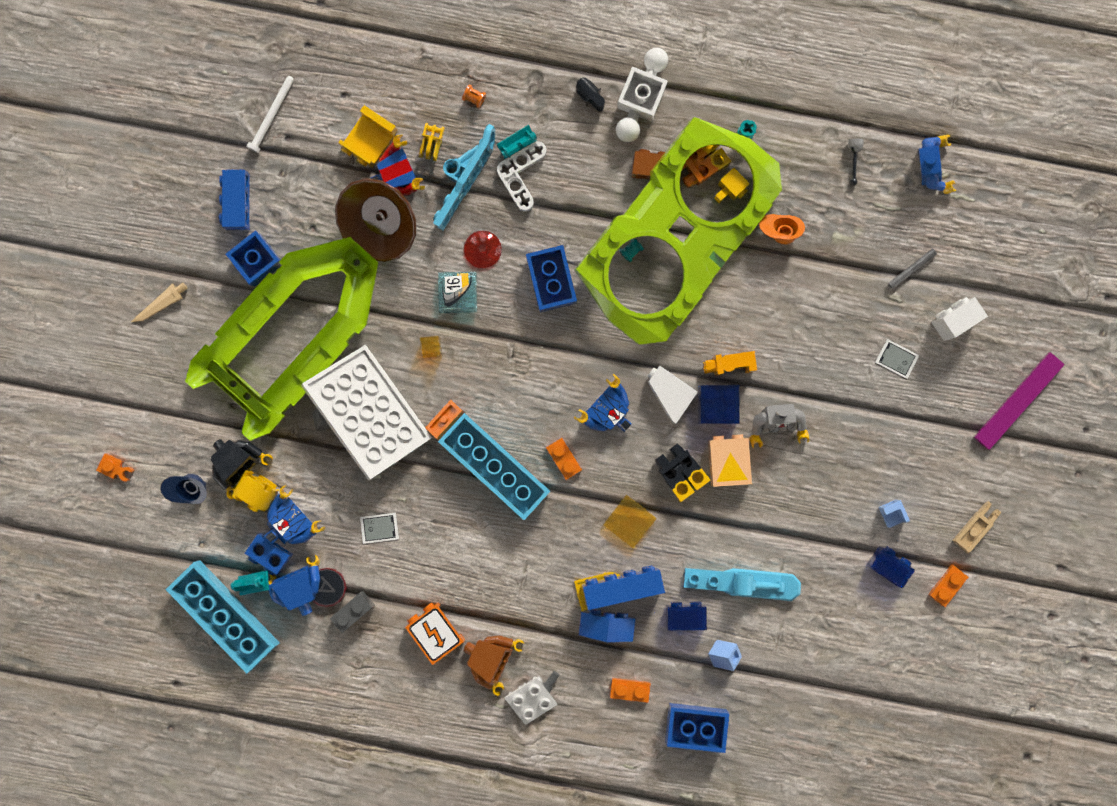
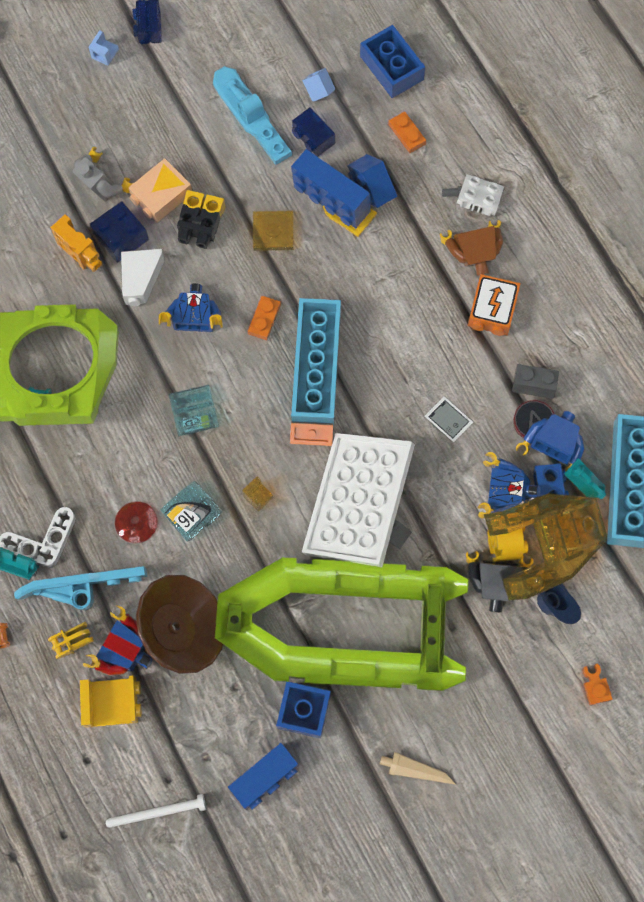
camera: 125 degrees left, 15 degrees down
blue brick [526,245,577,313] -> none
none -> clear light blue slope [169,385,219,436]
none -> clear yellow wedge [484,494,607,601]

